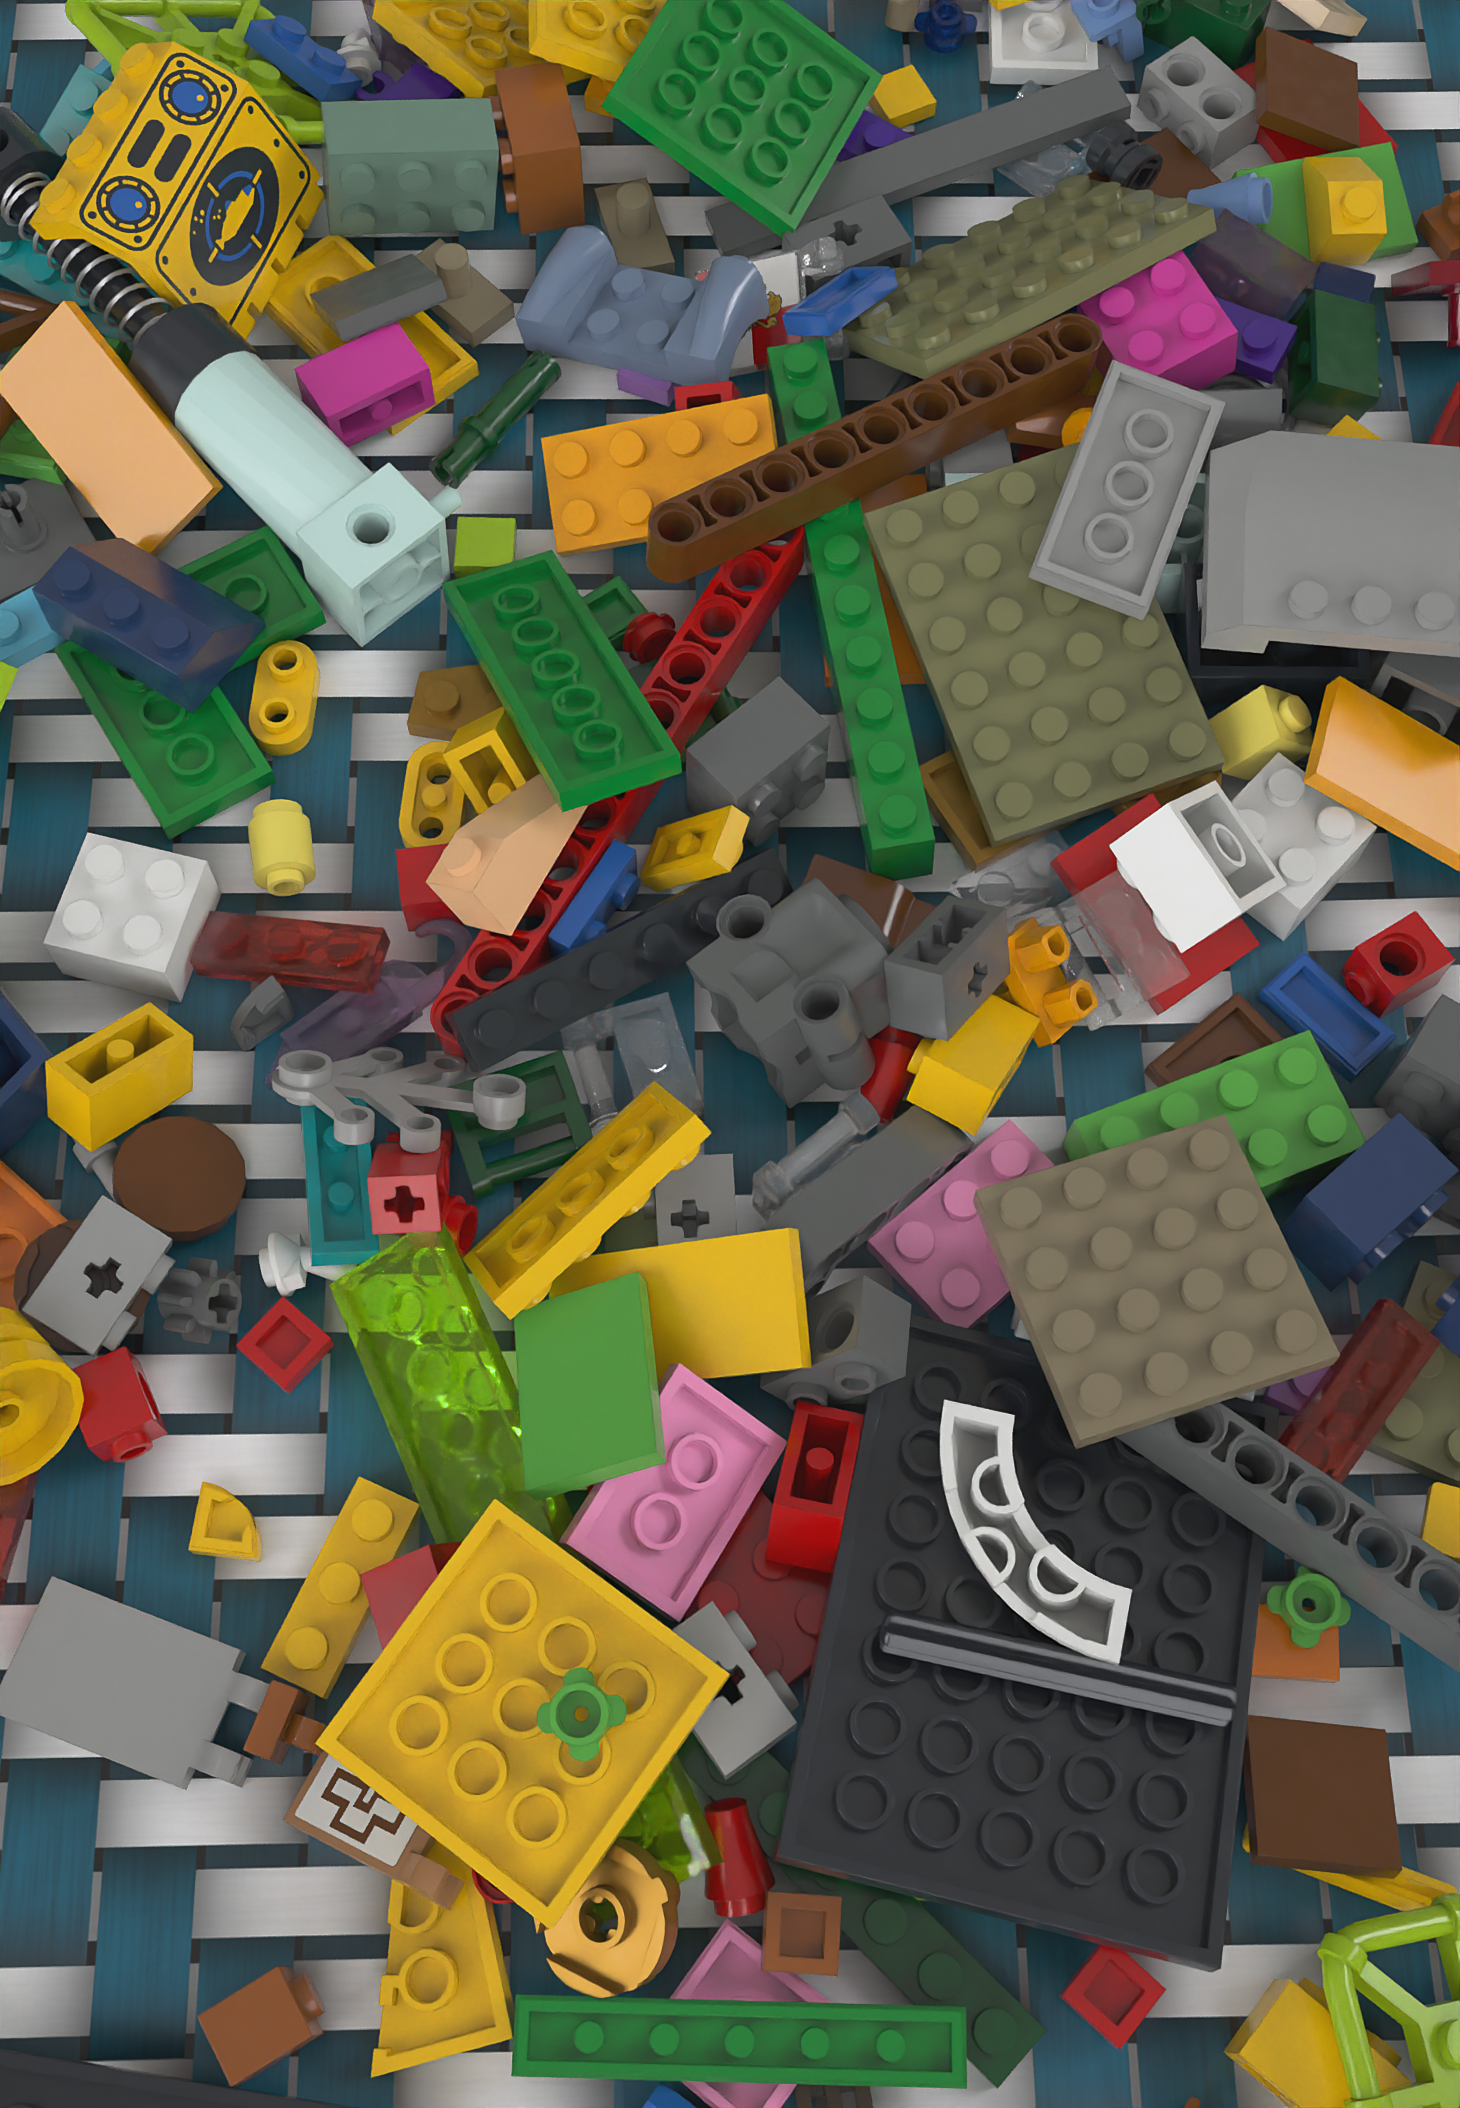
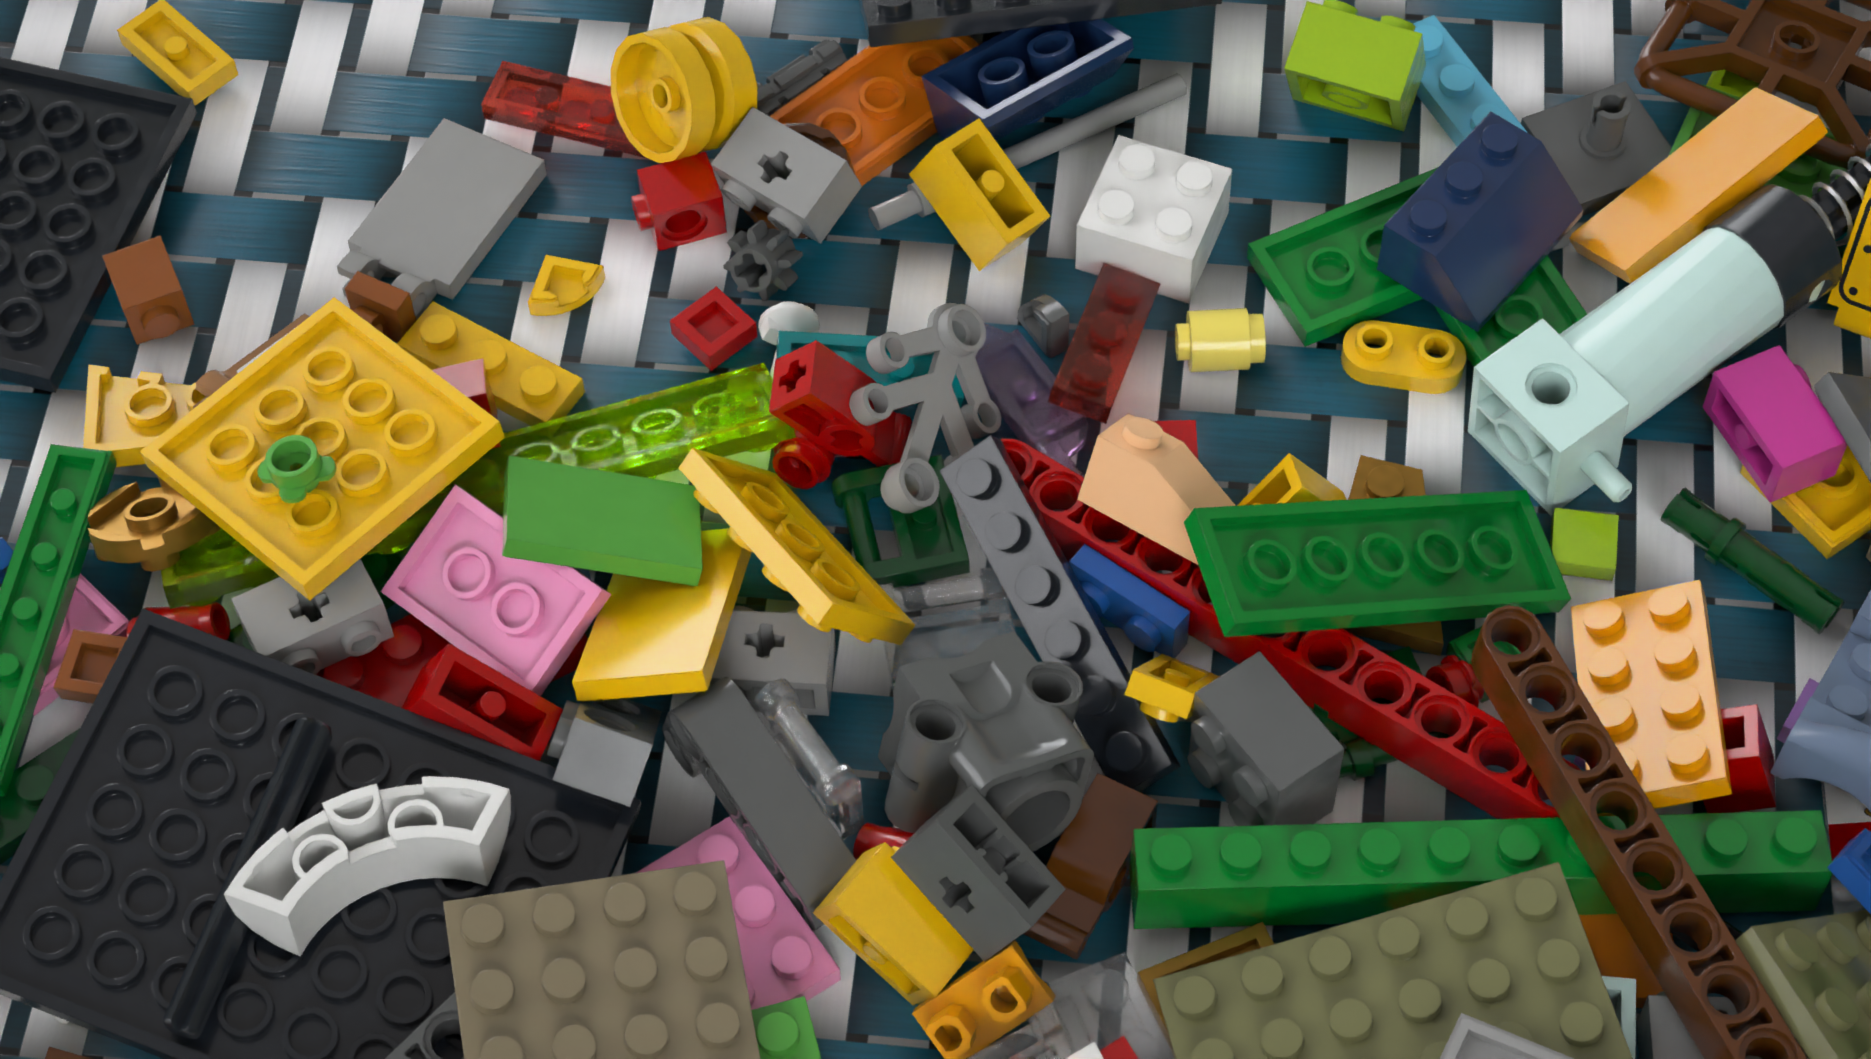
camera: 100 degrees right, 10 degrees down
reddish brown tile [112,1117,246,1242] -> none
yellow plate [399,741,468,848] -> none

